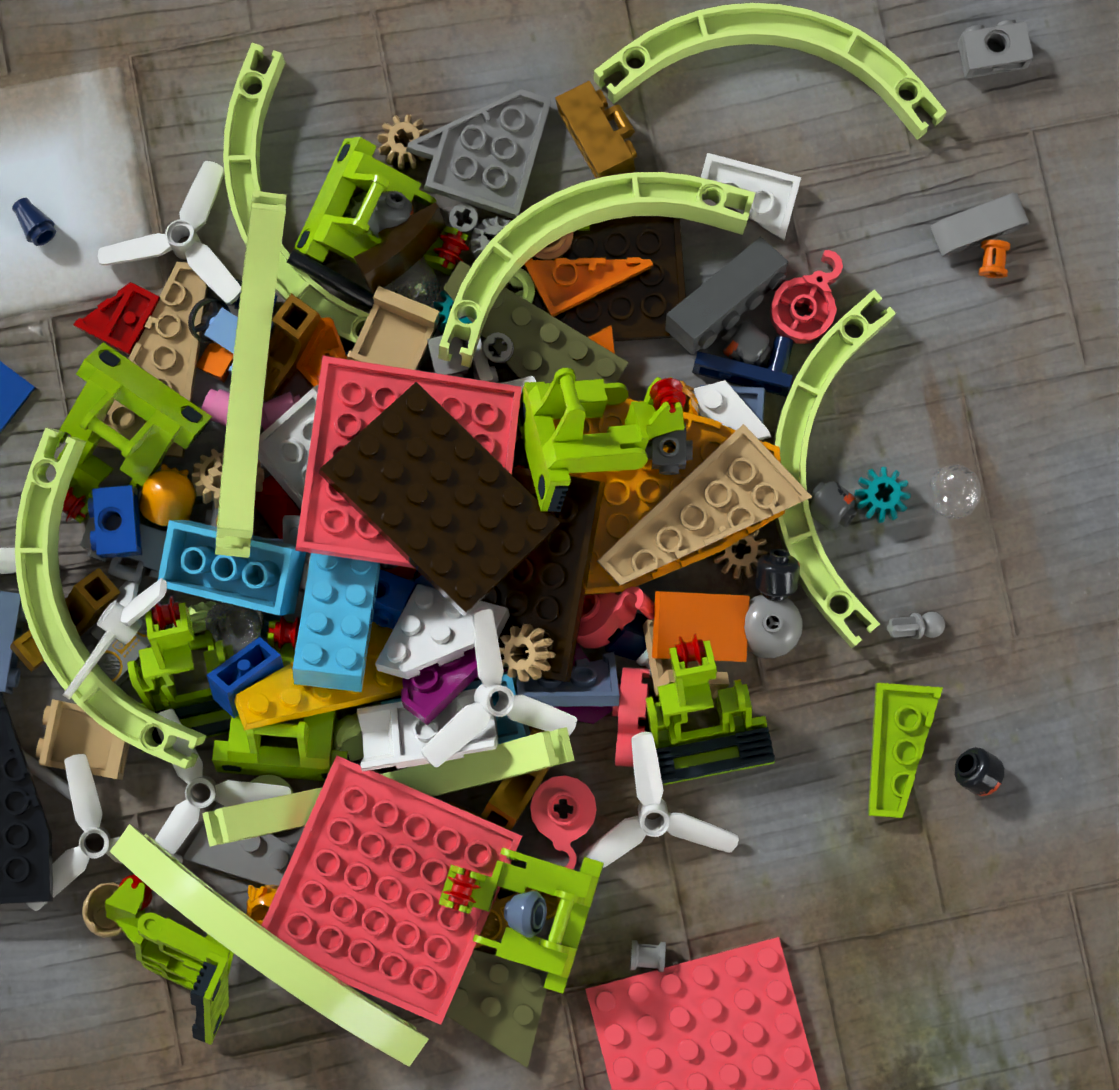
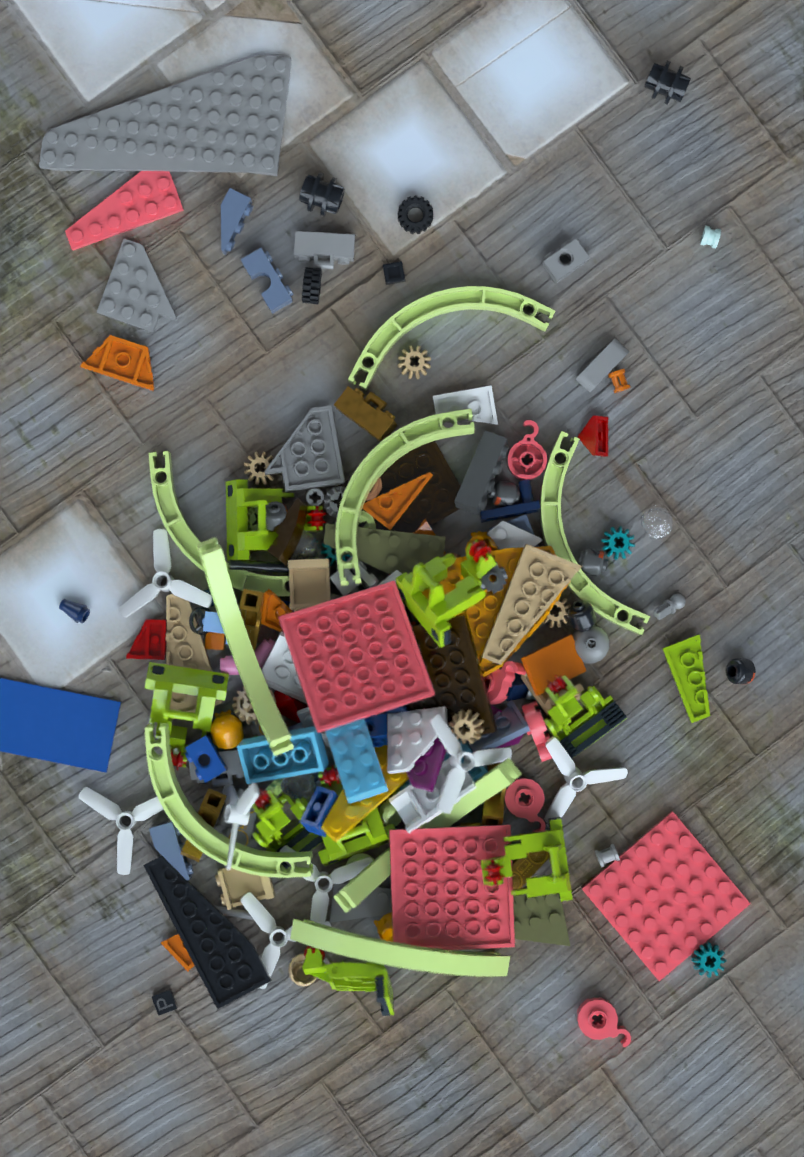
camera: 30 degrees left, 5 degrees up
dark brown plate [319,382,560,616] -> none
light grey bush [483,332,514,363] -> none
sand blue cone [504,891,547,938] -> none
none -> tan gear [398,346,431,379]
none -> red slope [578,415,608,457]

